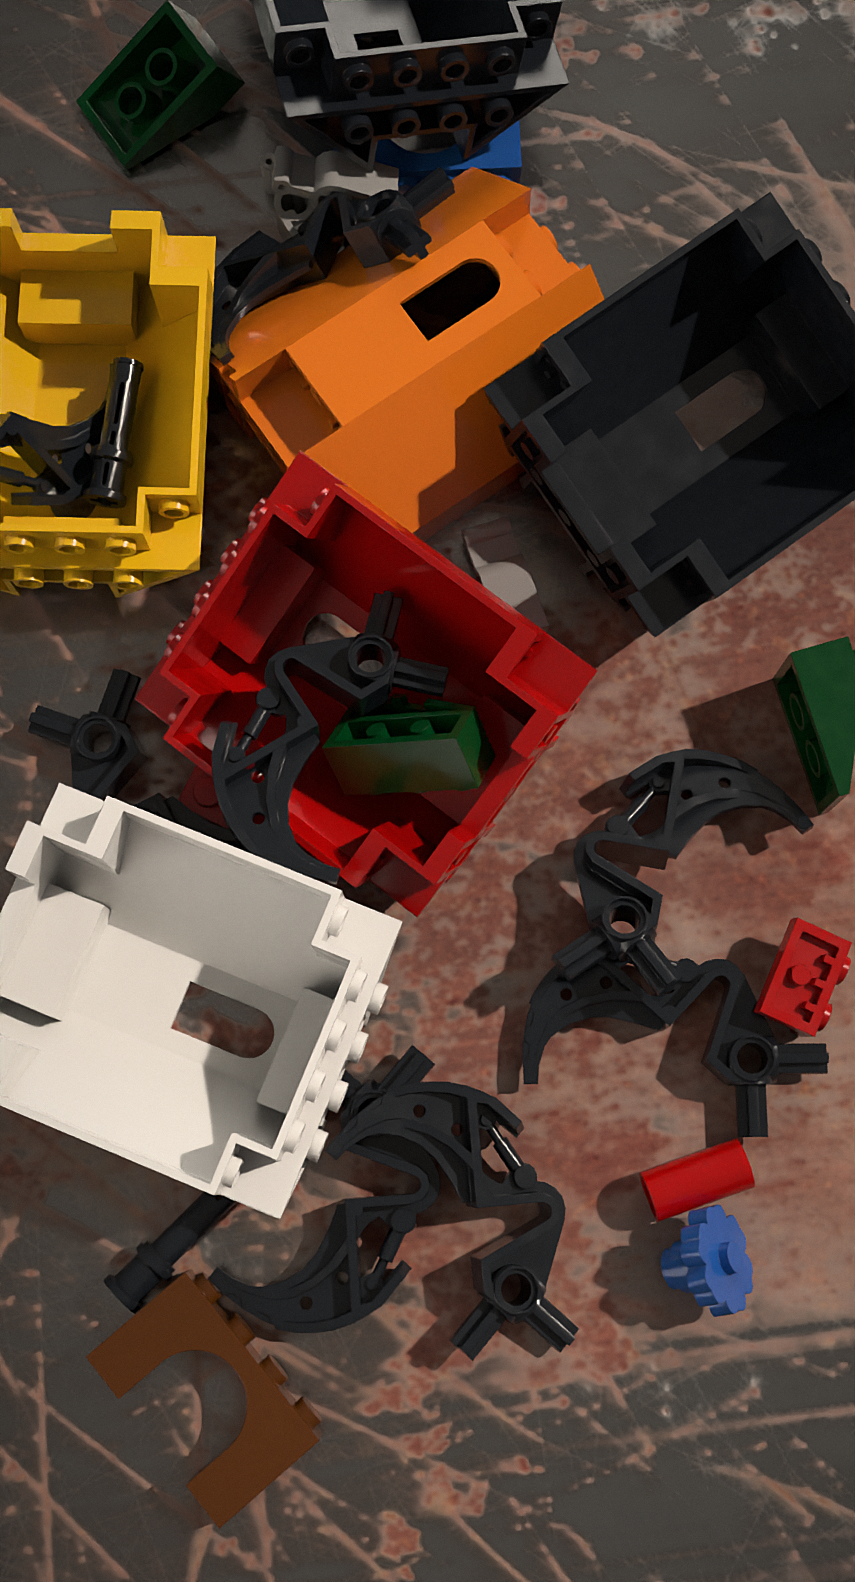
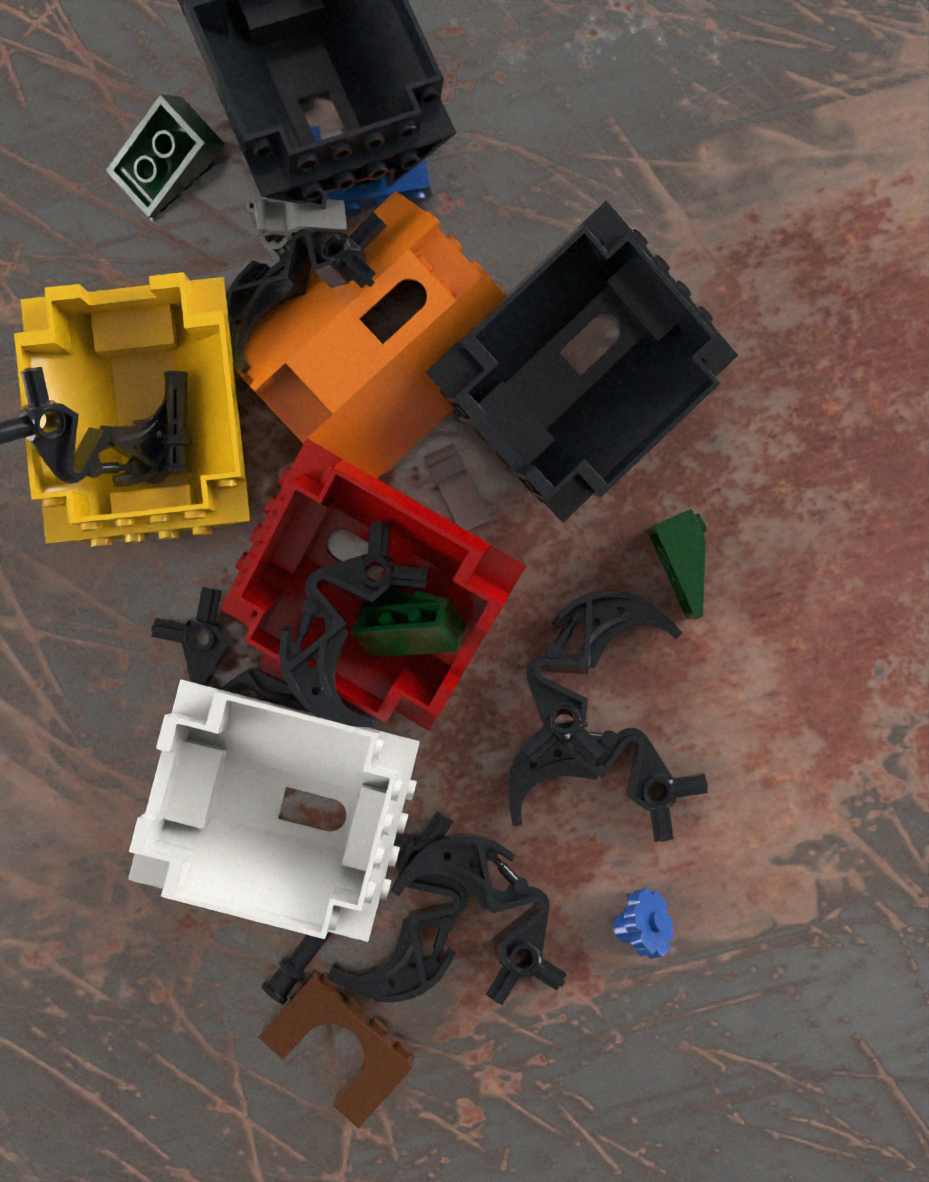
camera: 10 degrees left, 10 degrees up
red pin [639,1138,755,1222] -> none
red bracket [753,917,852,1037] -> none

